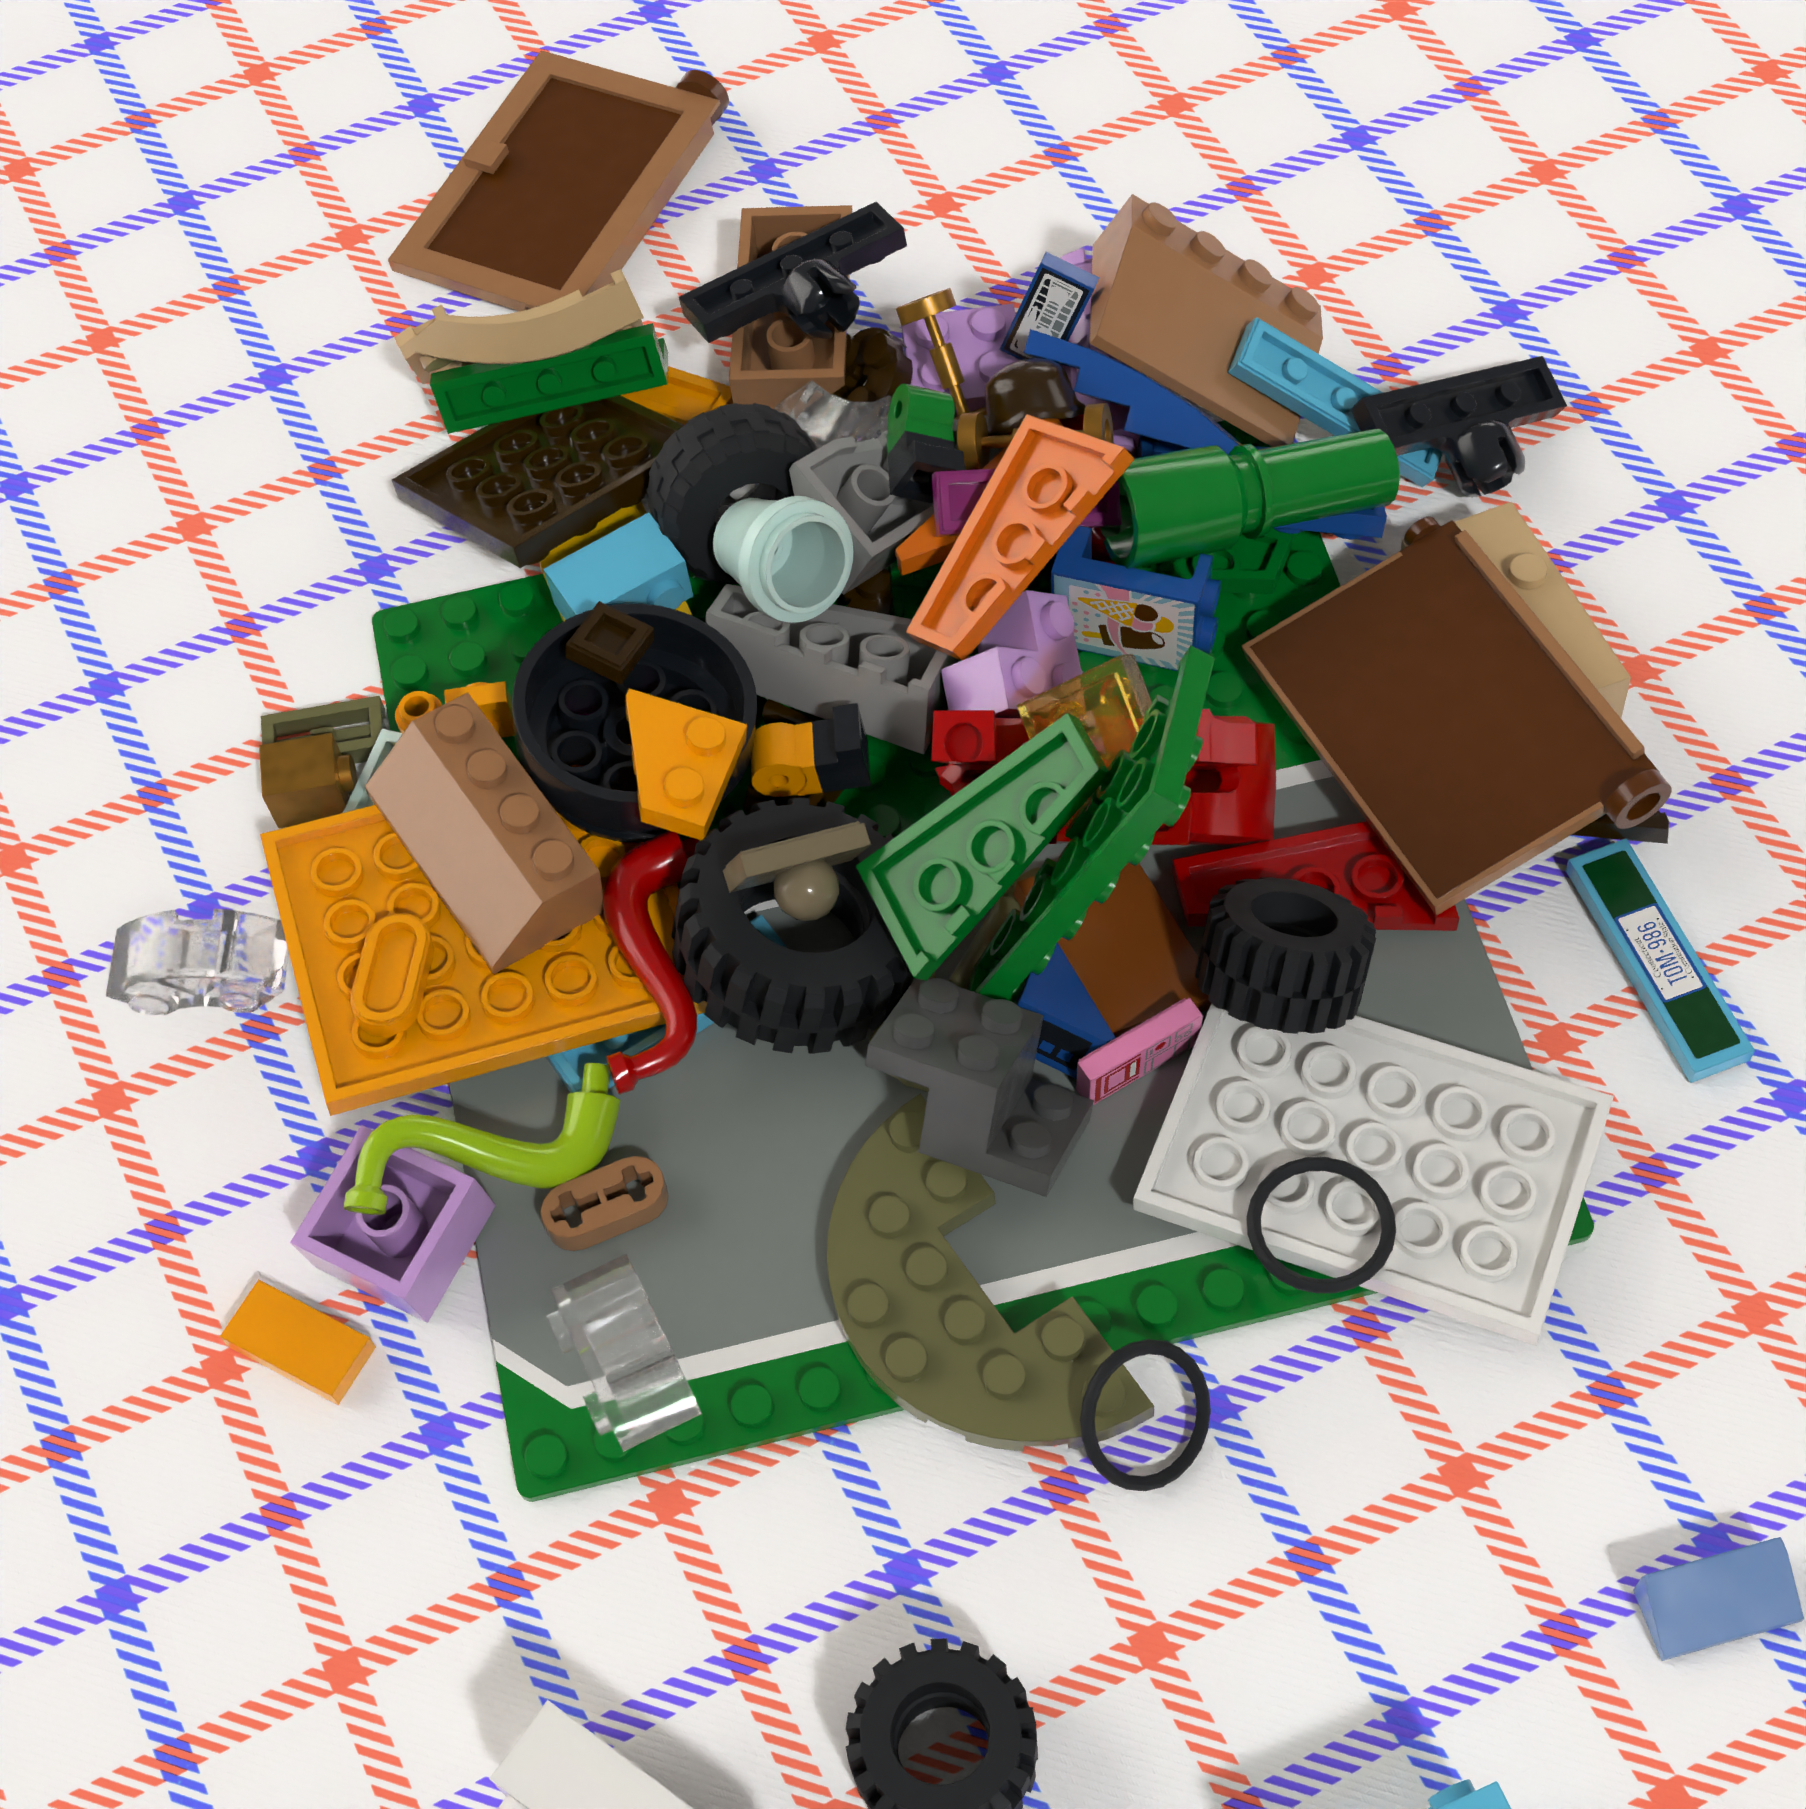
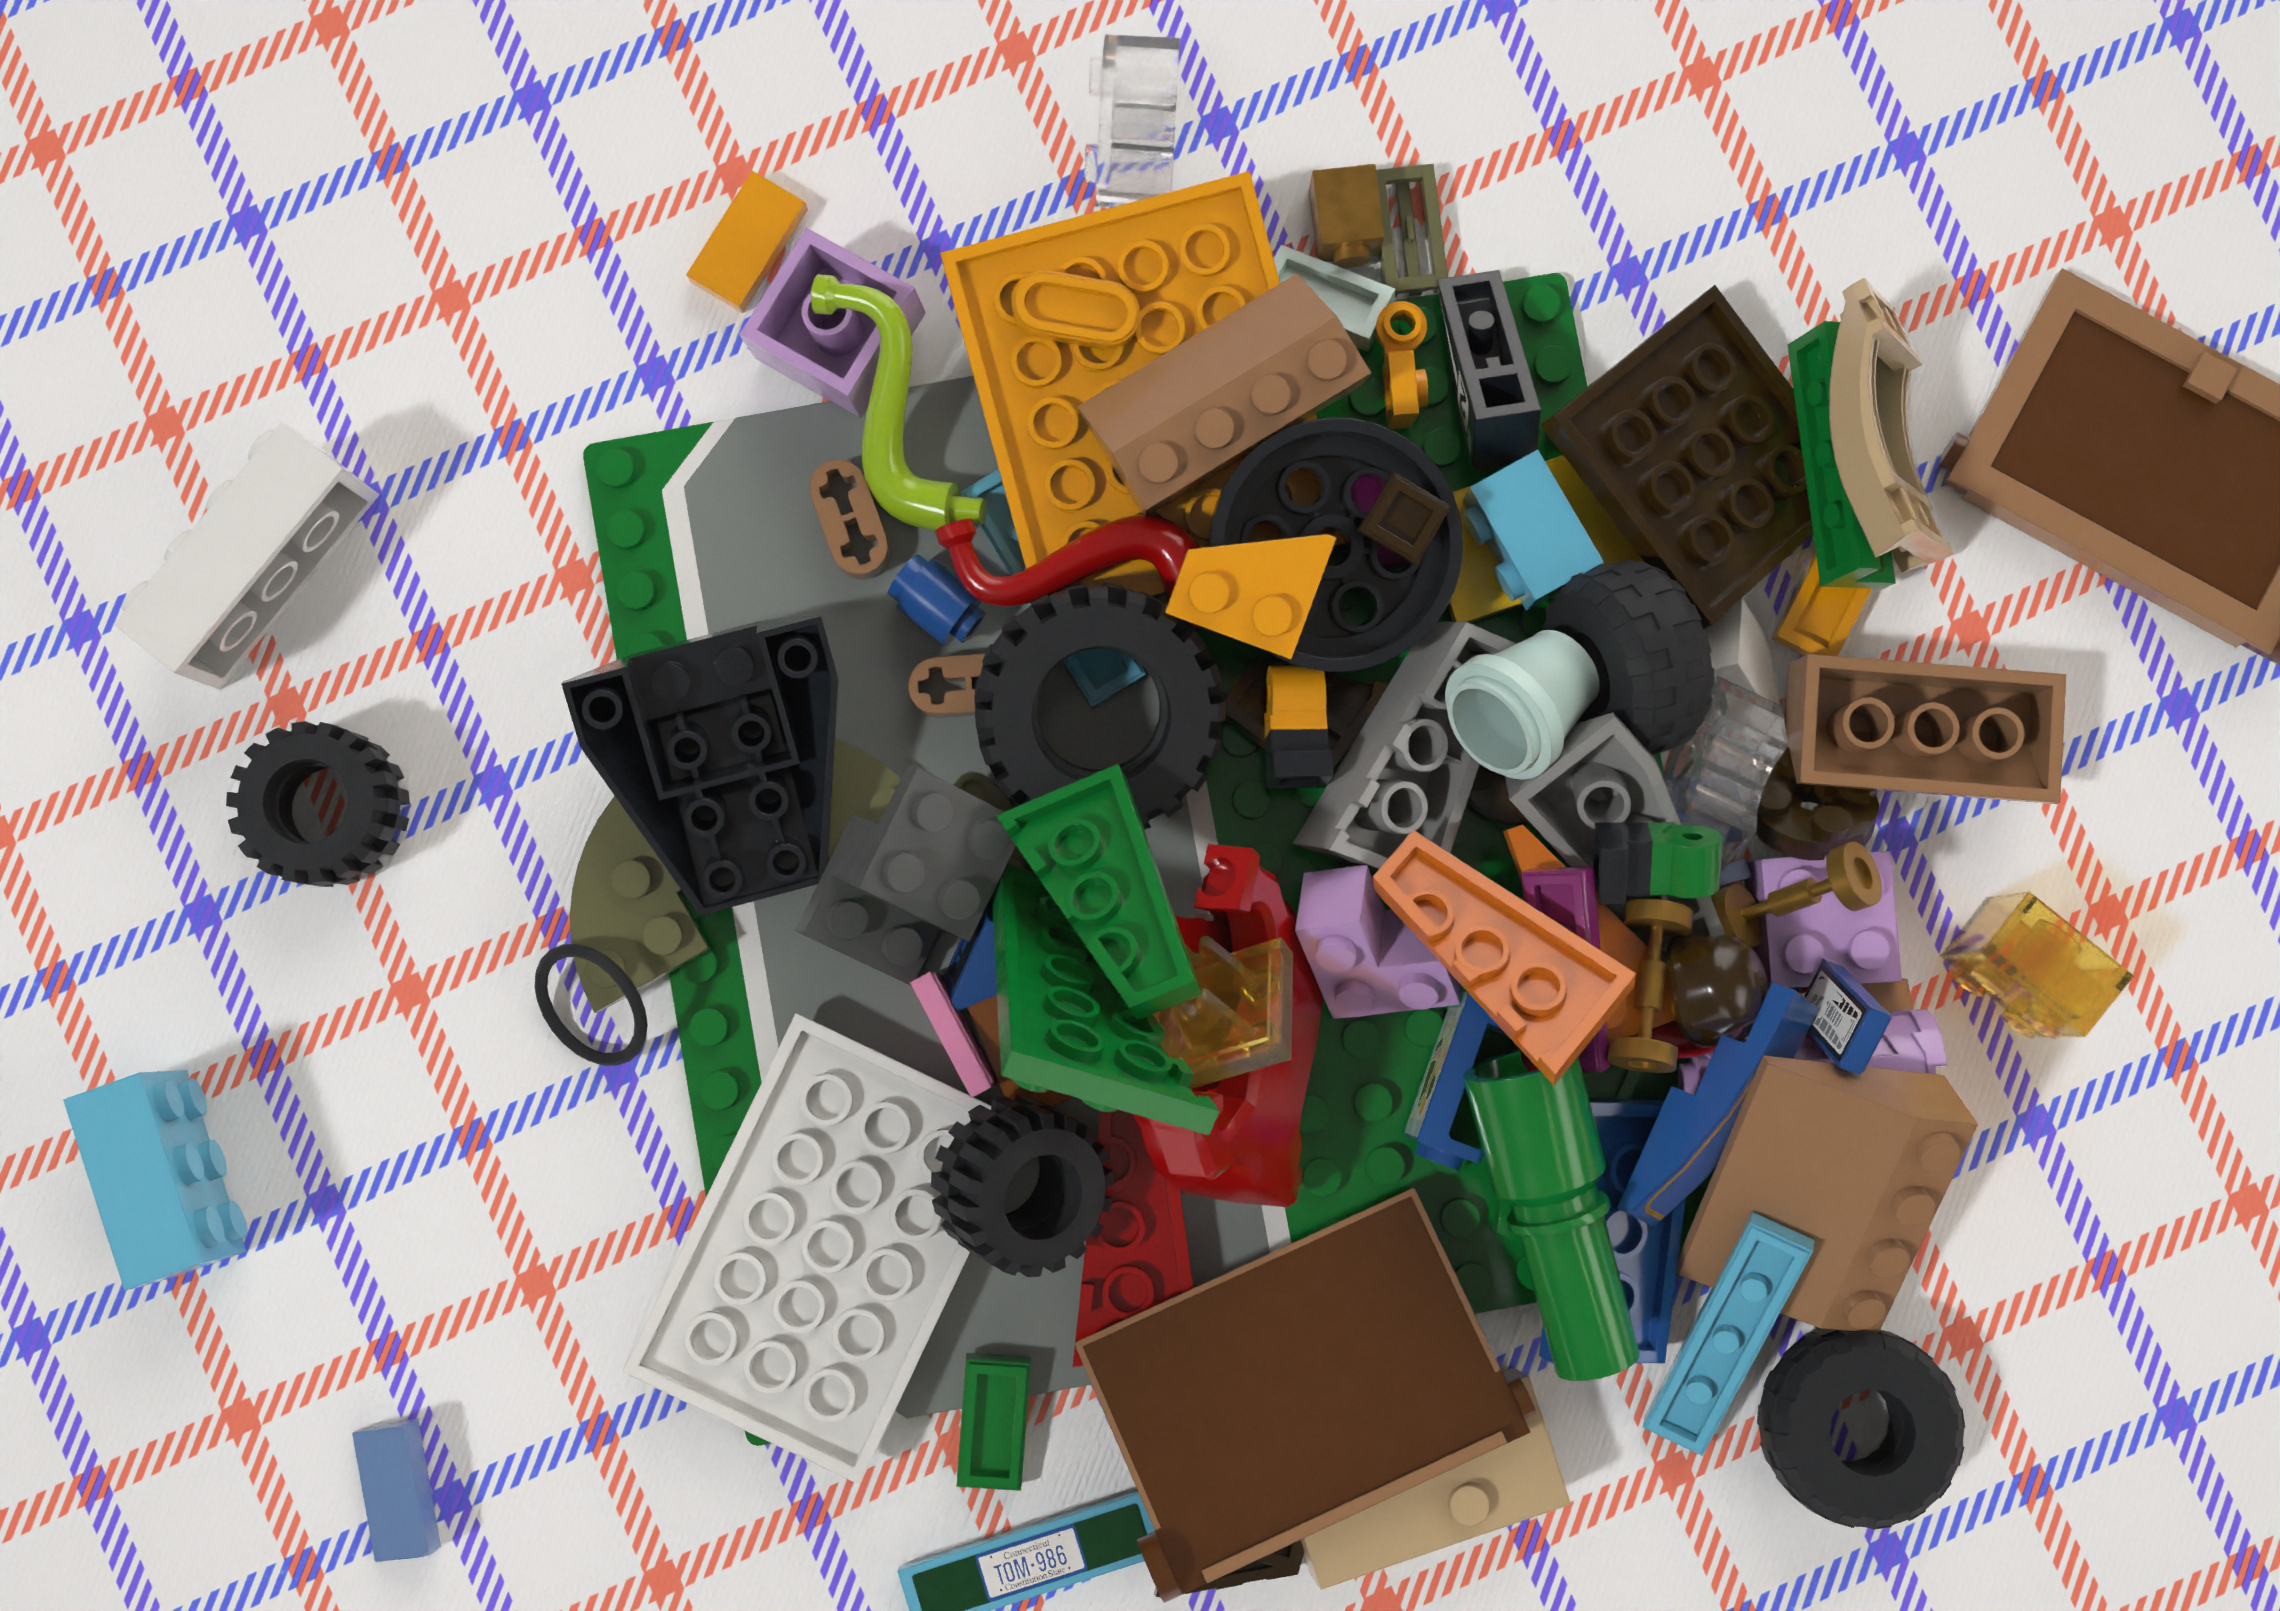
camera: 85 degrees right, 25 degrees up
clear brick [547,1254,702,1452] -> none
black plate [678,202,907,343] -> none
dark tan tile [723,821,871,921] -> none
black tyre [1246,1157,1396,1293] -> none
black plate [1350,356,1567,498] -> none
none -> black wedge [561,614,838,916]
none -> blue brick [887,554,986,646]
none -> medium nougat beam [908,654,985,718]
none -> green tile [956,1353,1031,1491]
none -> black slope [1437,270,1541,471]
none -> black tyre [1757,1329,1966,1530]
none -> clear yellow brick [1940,891,2134,1039]

